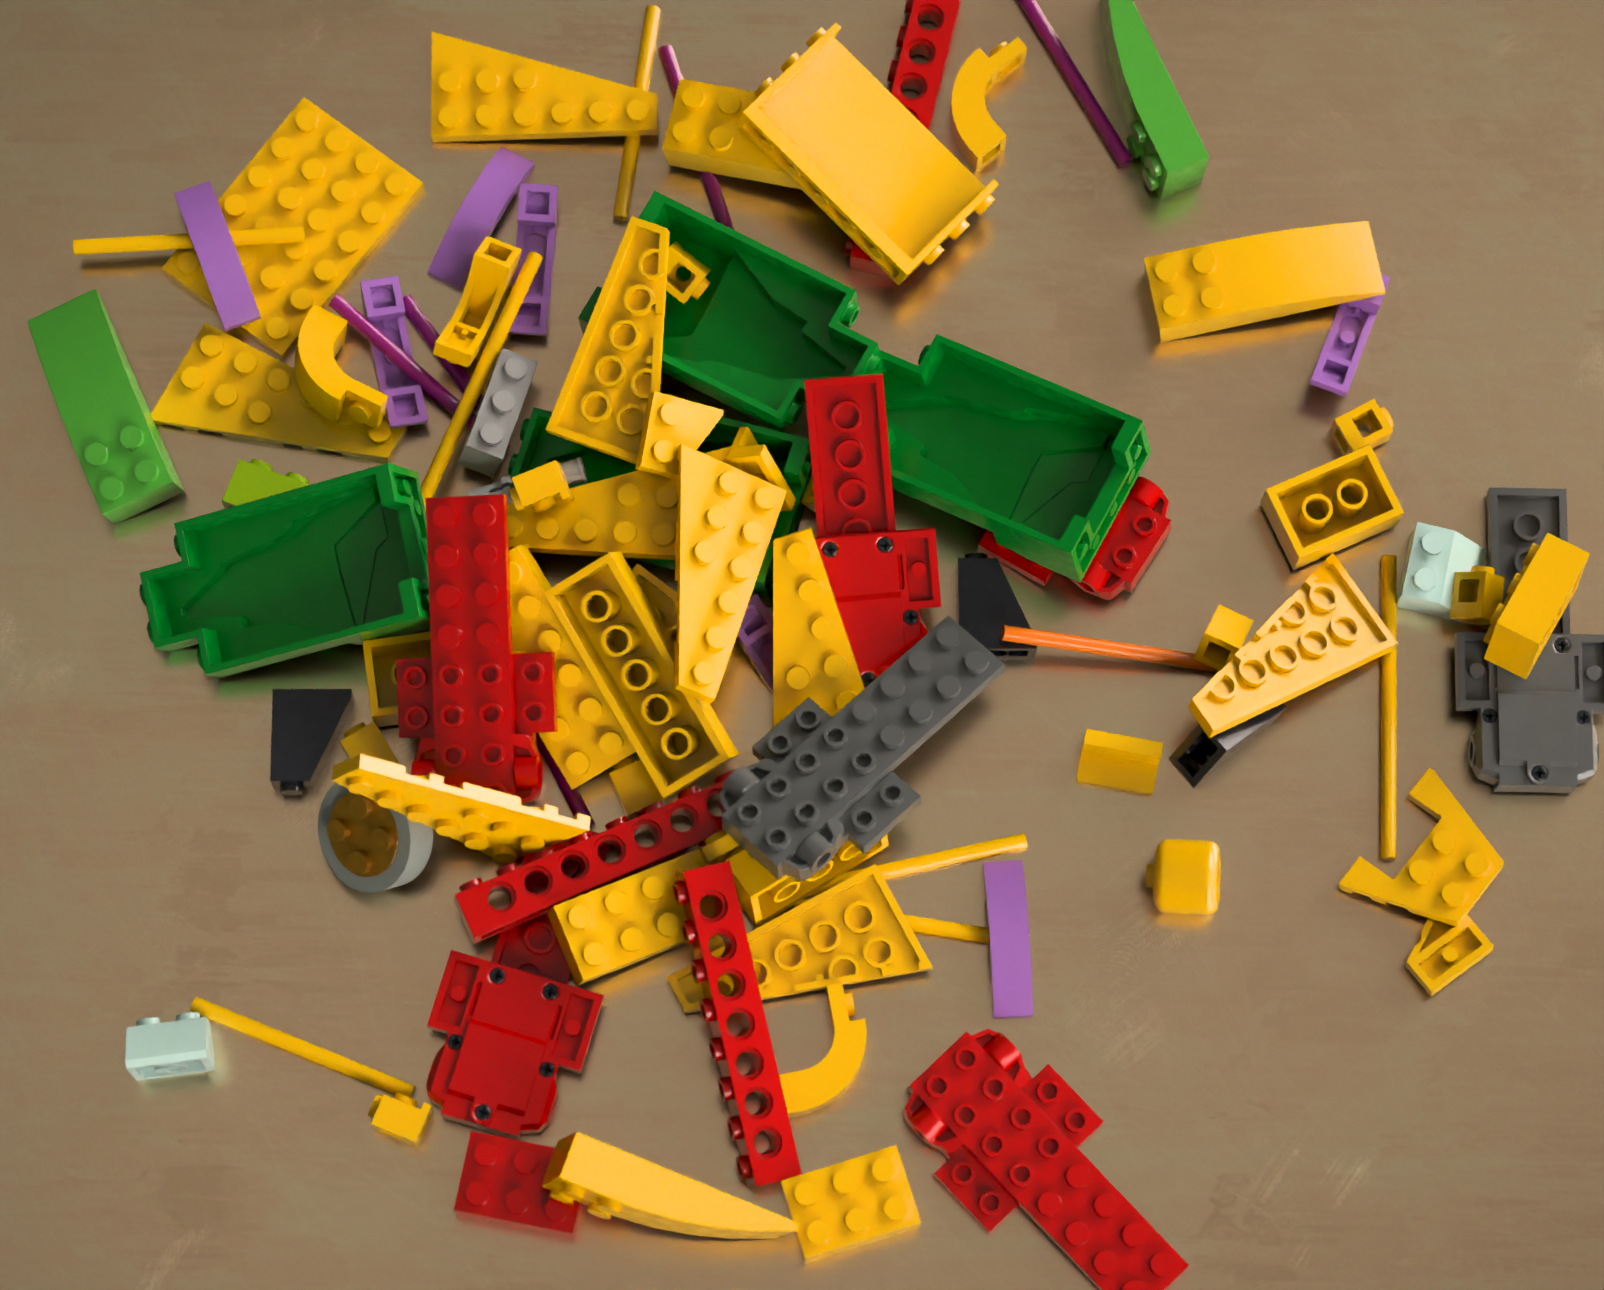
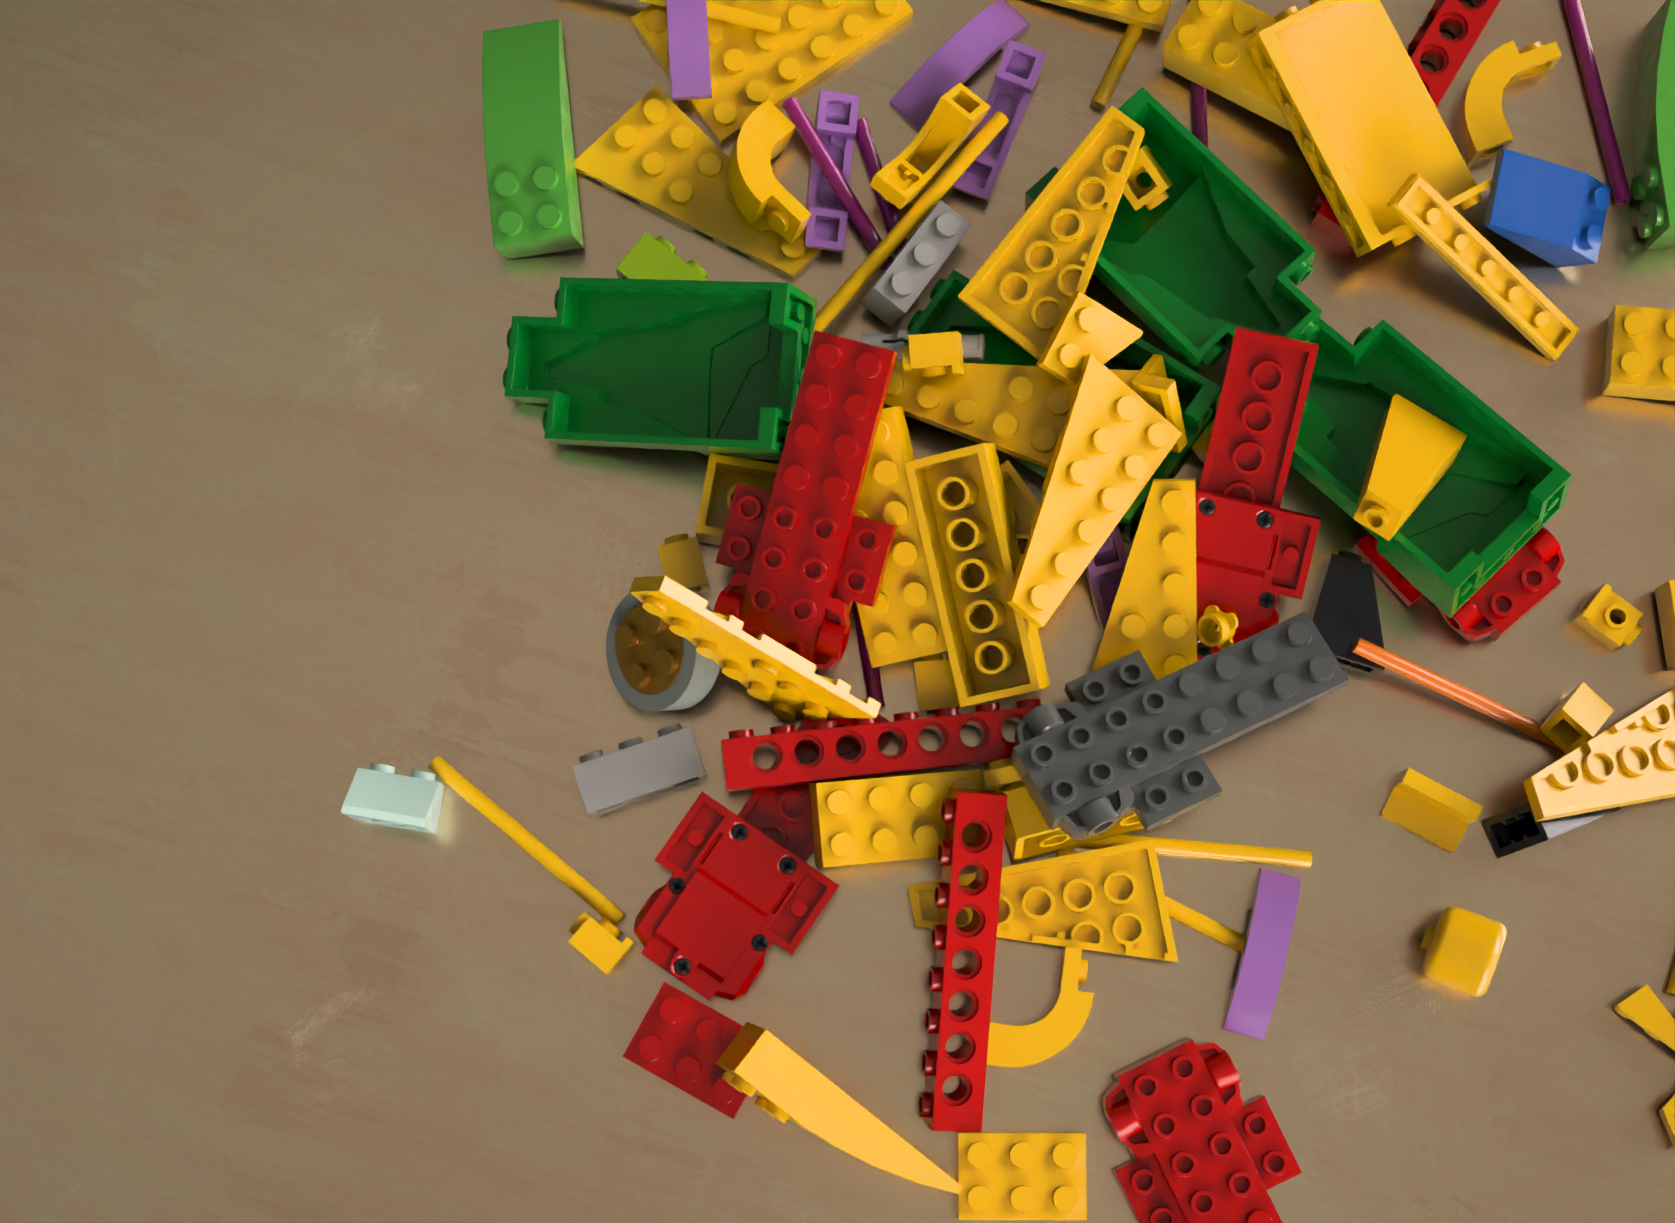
camera: 20 degrees right, 5 degrees up
black slope [270,689,355,795] -> none
none -> light grey brick [572,723,707,817]
none -> yellow plate [1197,605,1238,650]
none -> yellow slope [1353,393,1467,541]
none -> yellow tile [1387,174,1580,361]
none -> blue slope [1483,148,1611,268]
none -> yellow brick [1571,583,1643,651]

